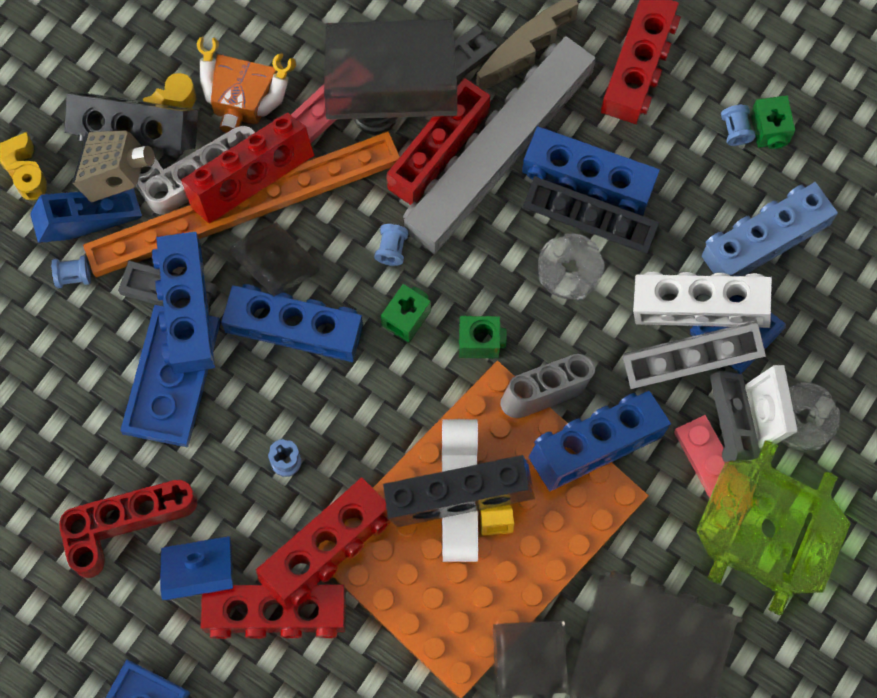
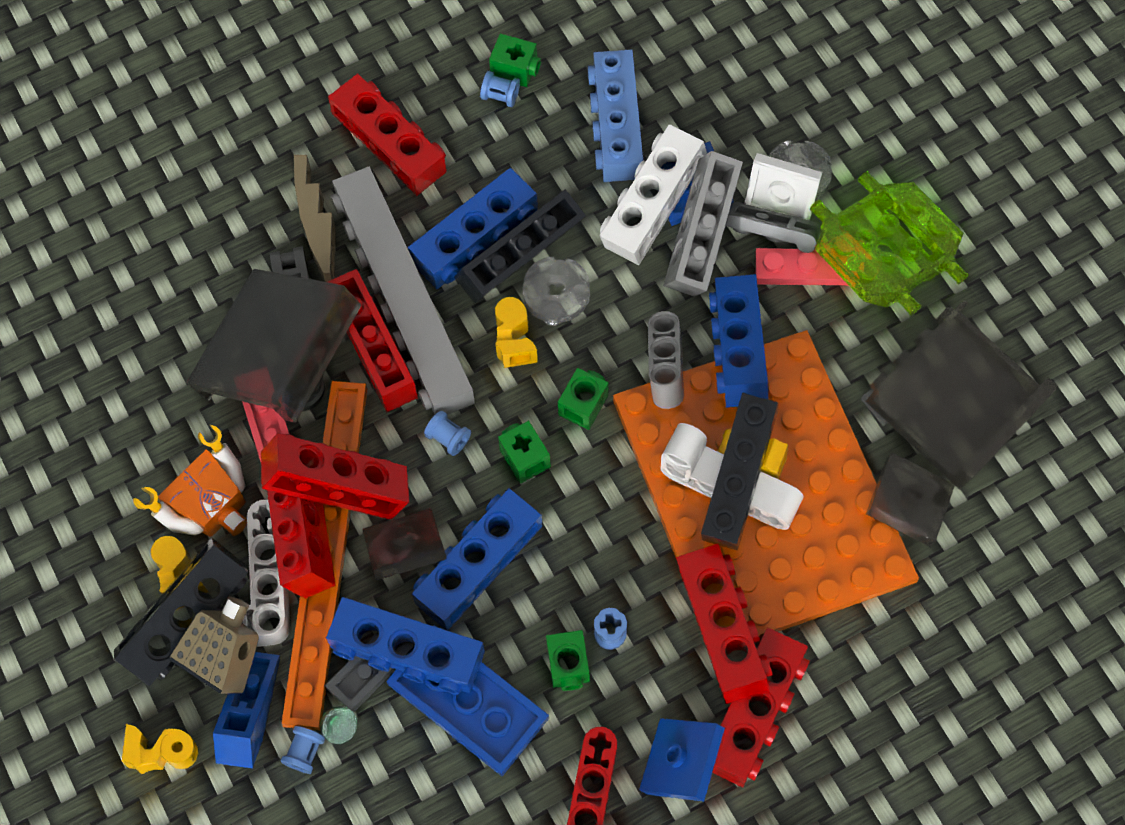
camera: 60 degrees left, 5 degrees down
none -> red brick [261,433,409,520]
none -> clear green plate [320,706,358,744]
none -> yellow leg [495,297,538,368]
none -> green brick [546,630,590,691]

